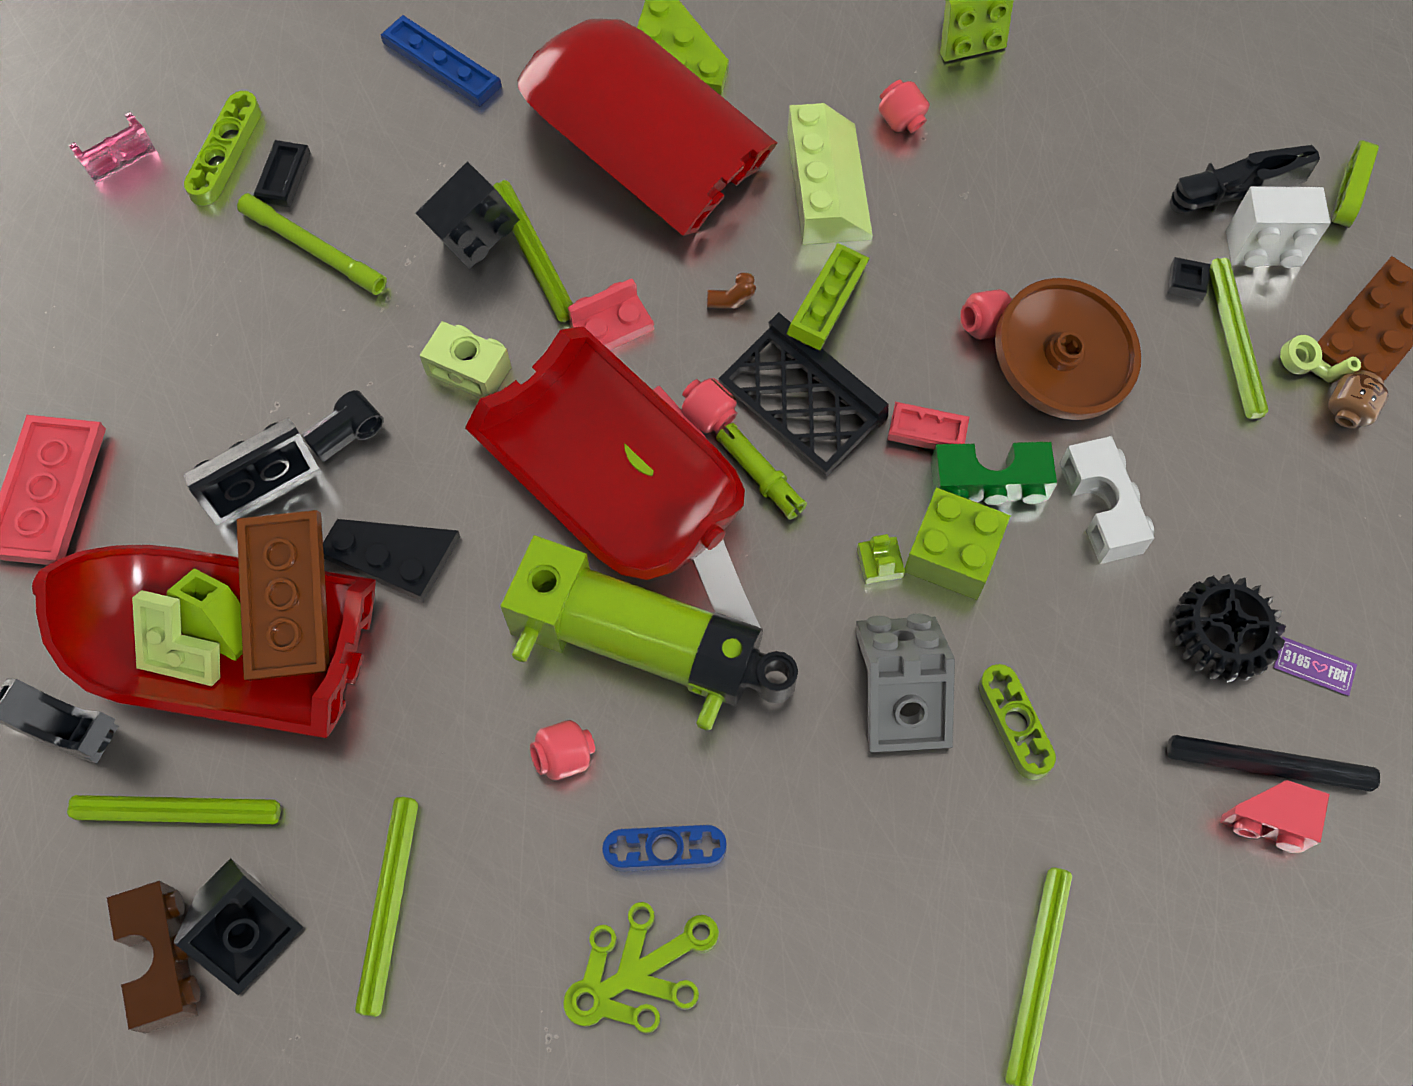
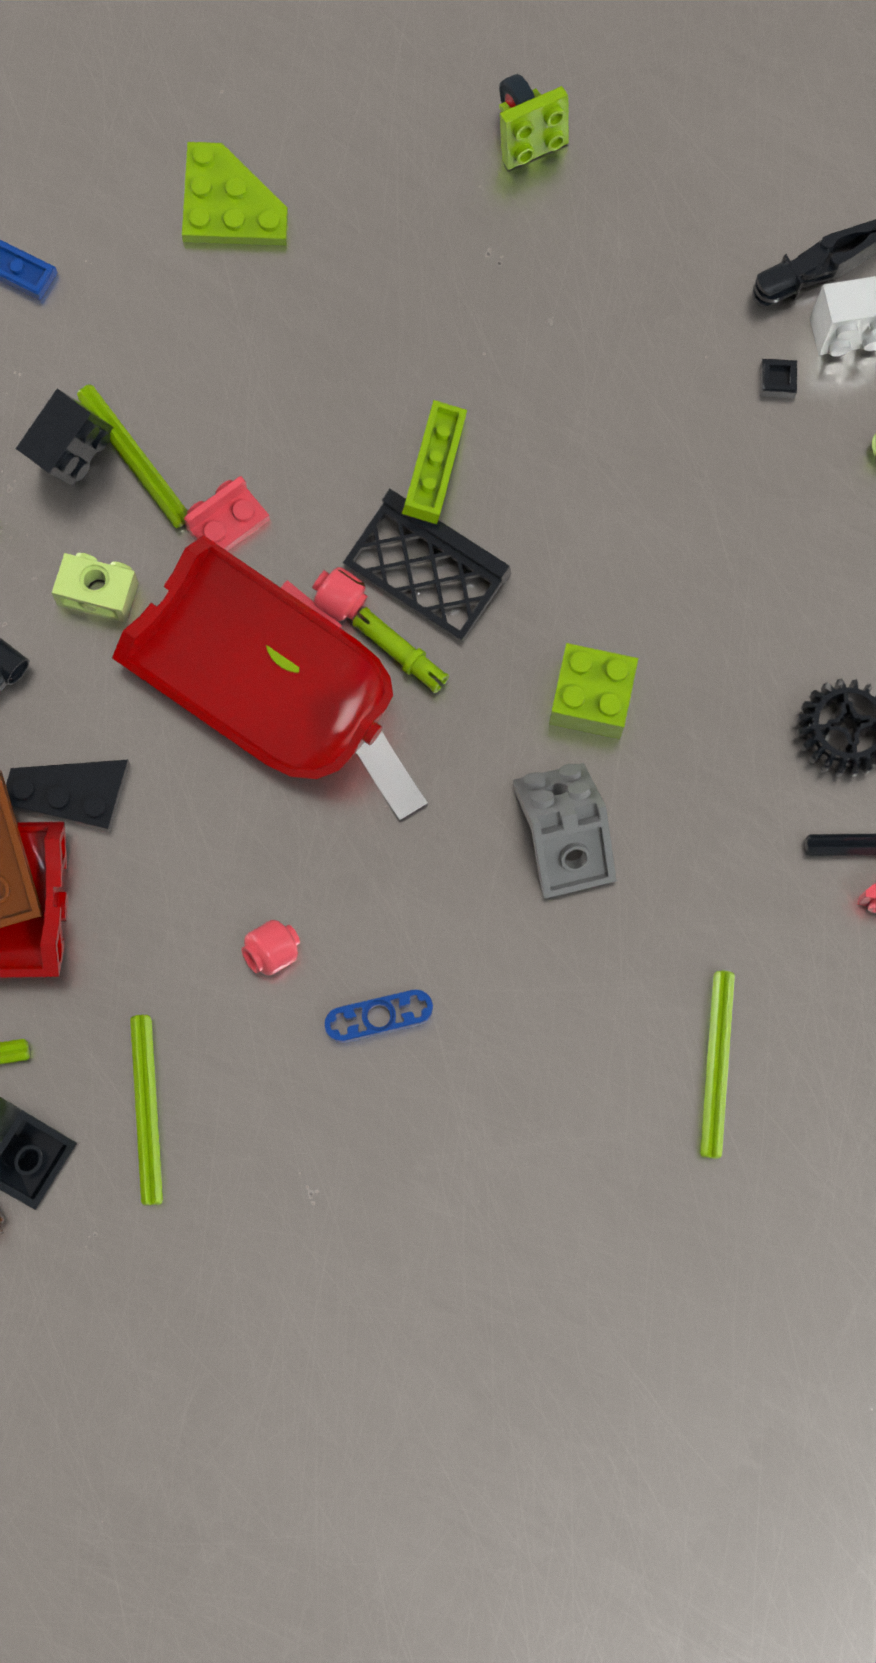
camera: 15 degrees left, 10 degrees up
lime piece [500,535,798,731] -> none
red panel [517,19,778,236] -> none
lime plant [564,902,719,1034] -> none
dark orange arm [707,273,756,309] -> none
yellowish green slope [787,103,873,245] -> none
lime tile [857,534,905,584] -> none
coral head [879,79,930,133] -> none
coral plate [887,402,970,450] -> none
green arch [931,442,1057,505] -> none
coral head [960,289,1012,340] -> none
lime beam [978,664,1056,780] -> none
dark orange dish [995,278,1141,420] -> none
white arch [1060,436,1154,564] -> none
lime axle [1210,257,1269,419] -> none

